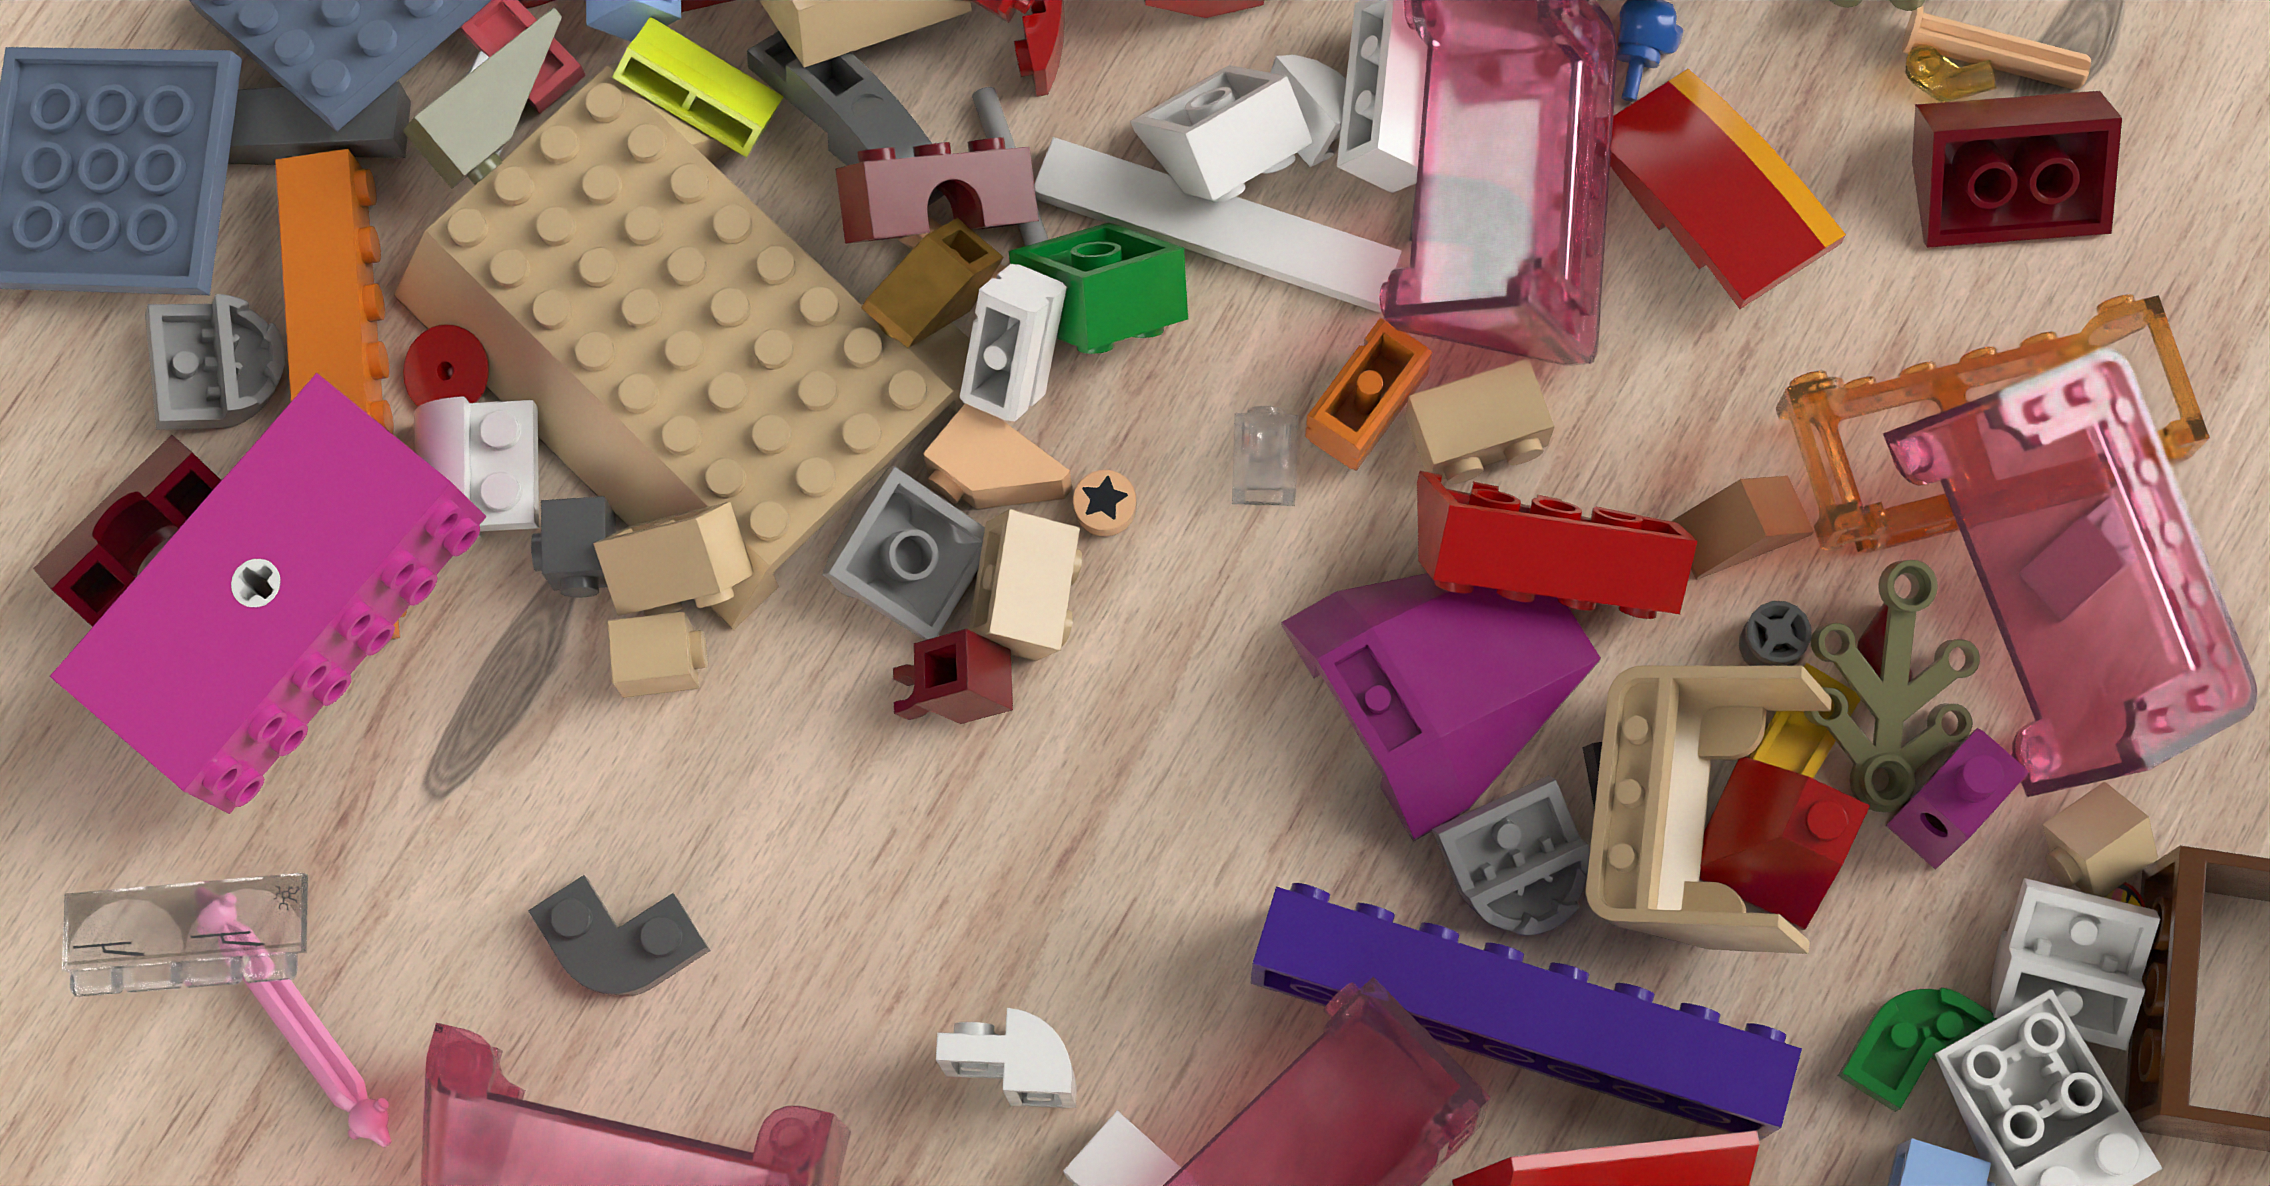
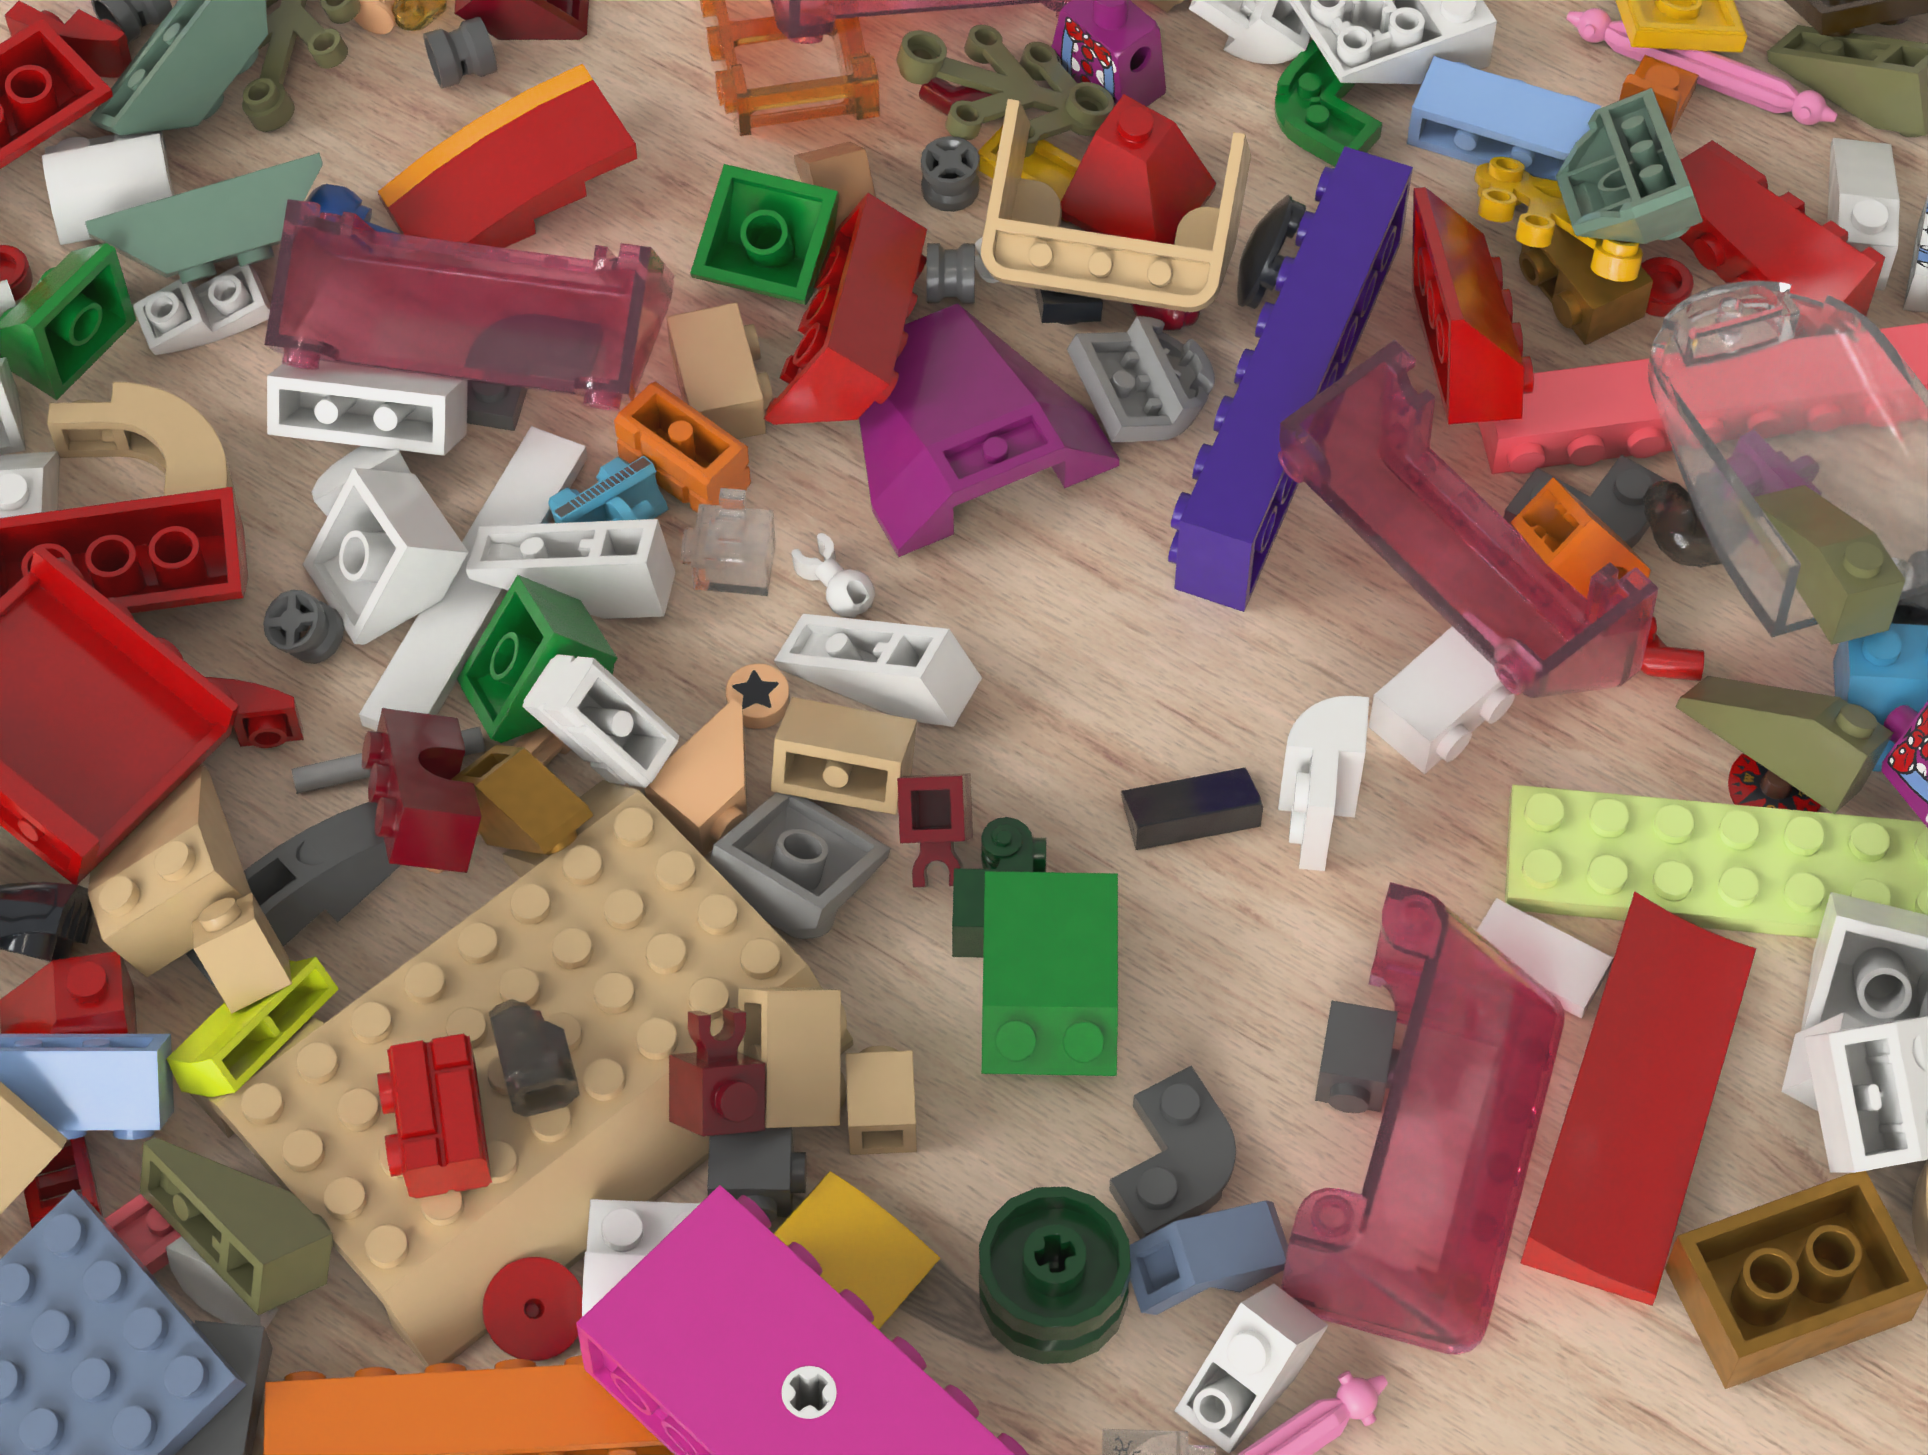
camera: 90 degrees left, 15 degrees down
none -> tan brick [192,892,292,1014]
none -> dark grey wheel [263,590,344,664]
none -> red brick [377,1033,492,1199]
none -> dark grey wheel [423,17,497,89]
none -> white slope [466,519,676,619]
none -> clear smoke rock [488,999,580,1117]
none -> medium azure hips [548,456,669,523]
none -> dark red brick [669,1008,765,1137]
none -> green slope [690,164,839,305]
none -> yellow slope [773,1171,941,1330]
none -> white slope [774,614,982,727]
none -> white arm [791,533,875,618]
none -> dark grey wheel [927,243,975,303]
none -> dark green brick [952,817,1046,958]
none -> dark green wheel [979,1187,1131,1364]
none -> green slope [981,871,1118,1076]
none -> black slope [1121,767,1263,850]
none -> sand blue slope [1130,1200,1294,1315]
none -> white slope [1174,1283,1328,1453]
none -> black dish [1237,195,1306,309]
none -> dark grey brick [1315,1000,1405,1113]

